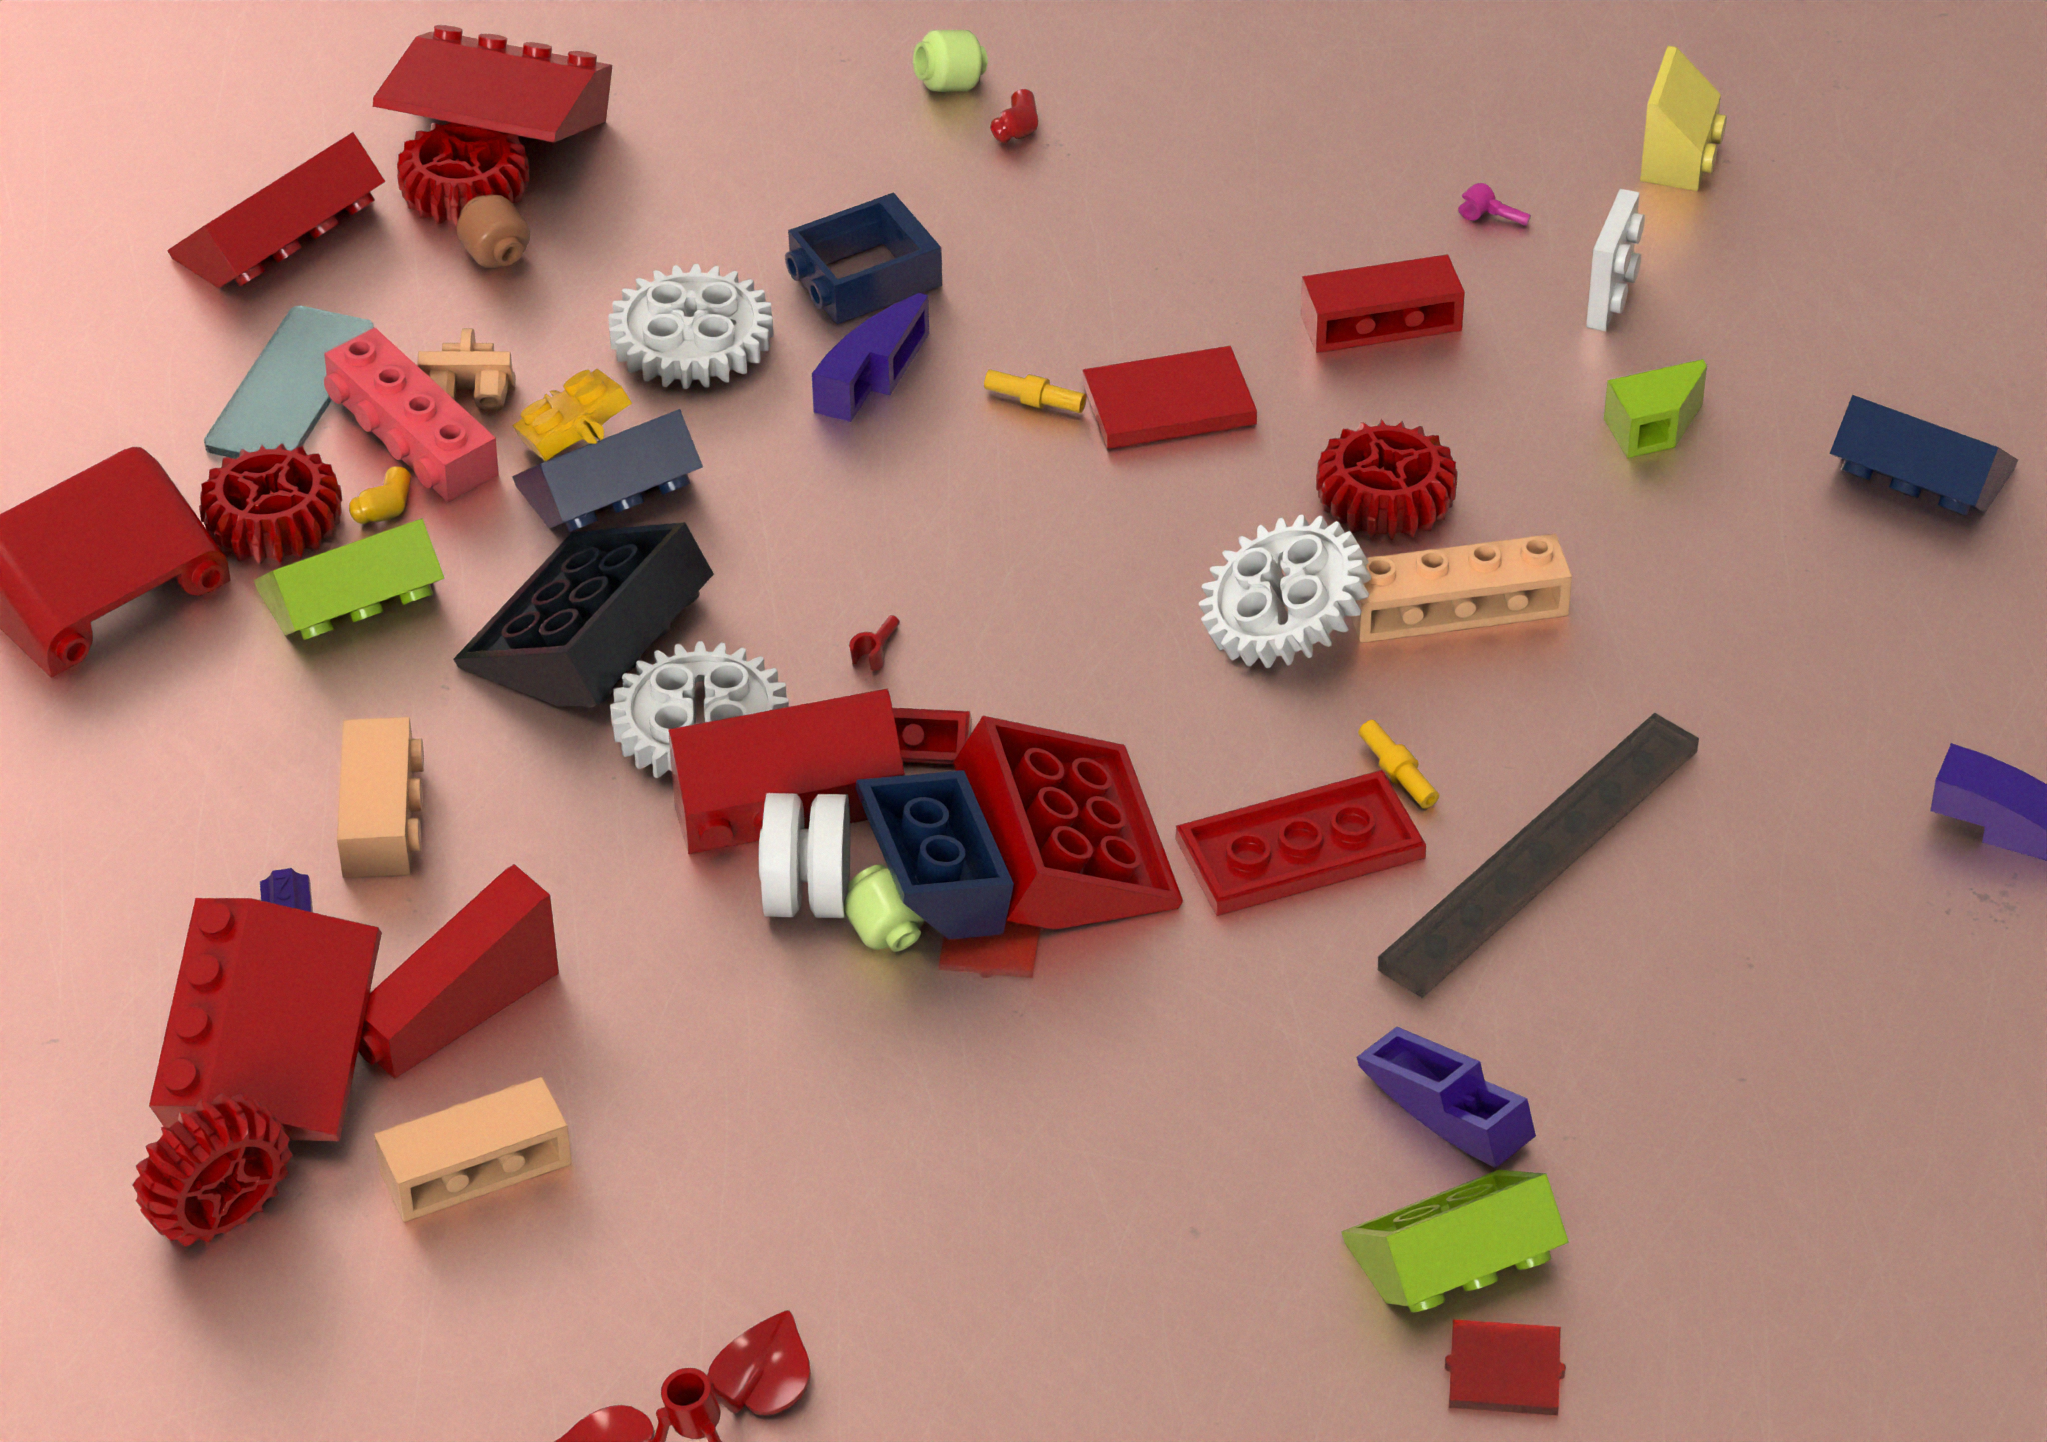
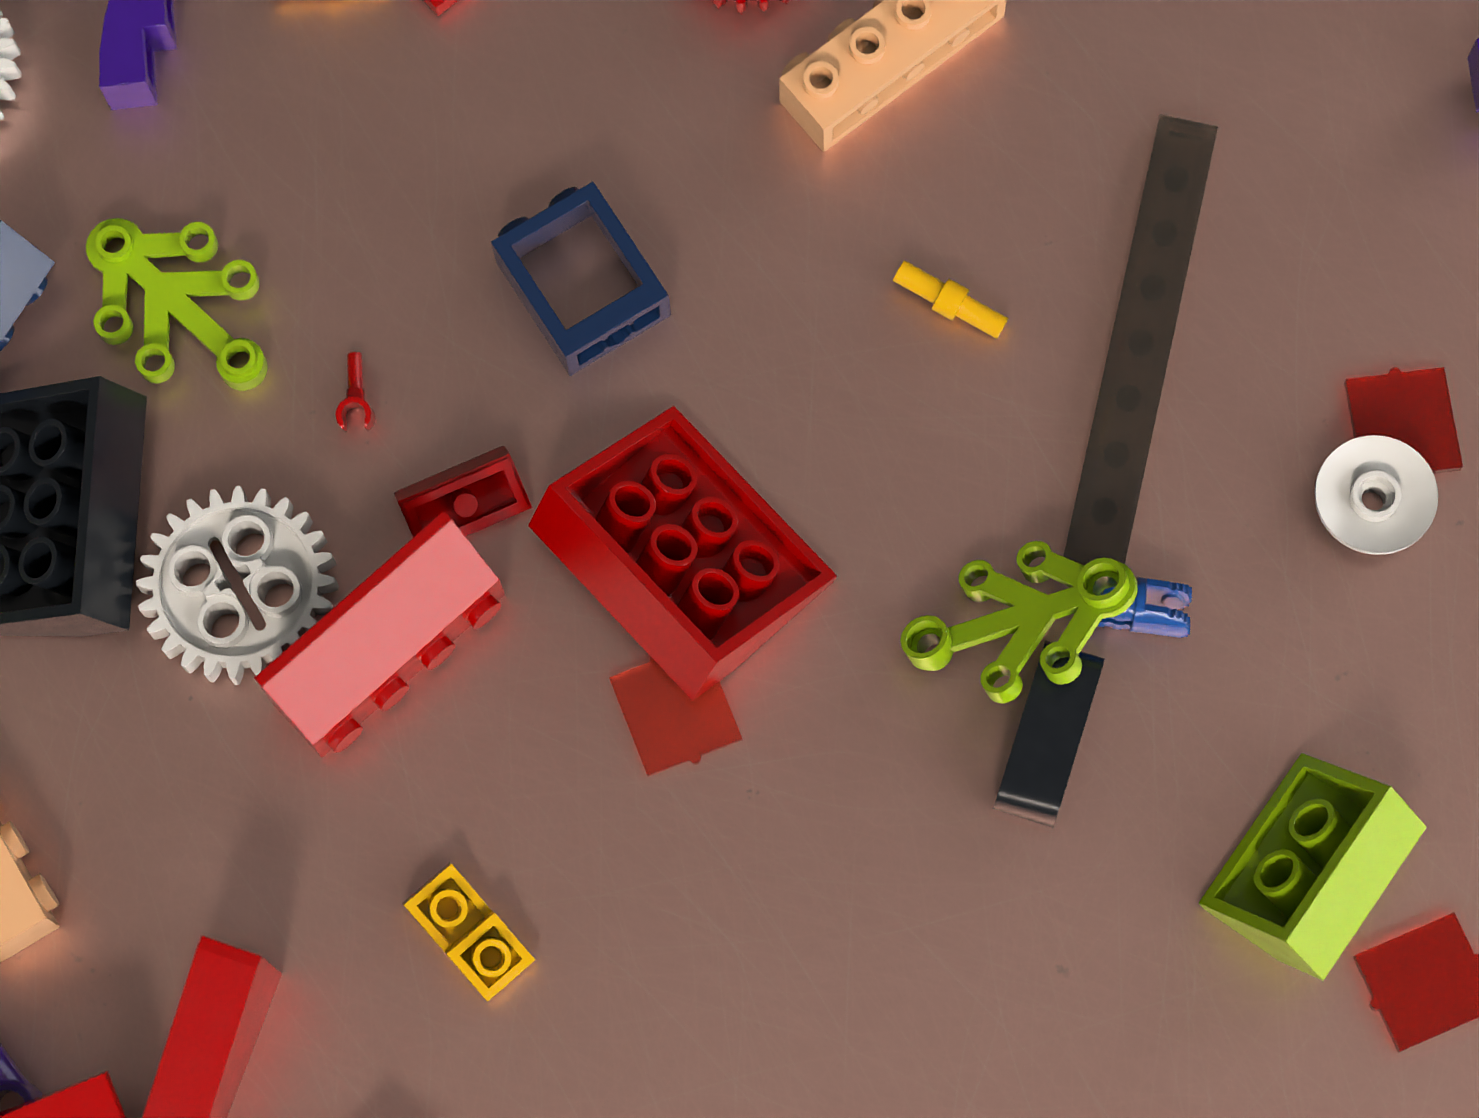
camera: 25 degrees left, 30 degrees up
white wheel [759,793,850,918] -> none
yellowish green head [844,864,925,952] -> none
dark blue slope [855,770,1014,940] -> none
red tile [1175,770,1426,916] -> none
white gear [1199,515,1371,668] -> none
dark purple slope [1357,1027,1536,1168] -> none
none -> lime plant [86,218,268,391]
none -> yellow slope [402,862,535,1002]
none -> dark blue window [491,181,671,376]
none -> lime plant [900,541,1138,703]
none -> black beam [993,640,1105,827]
none -> blue hinge [1097,577,1192,638]
none -> white dish [1314,435,1438,555]
none -> clear red piece [1344,367,1463,474]

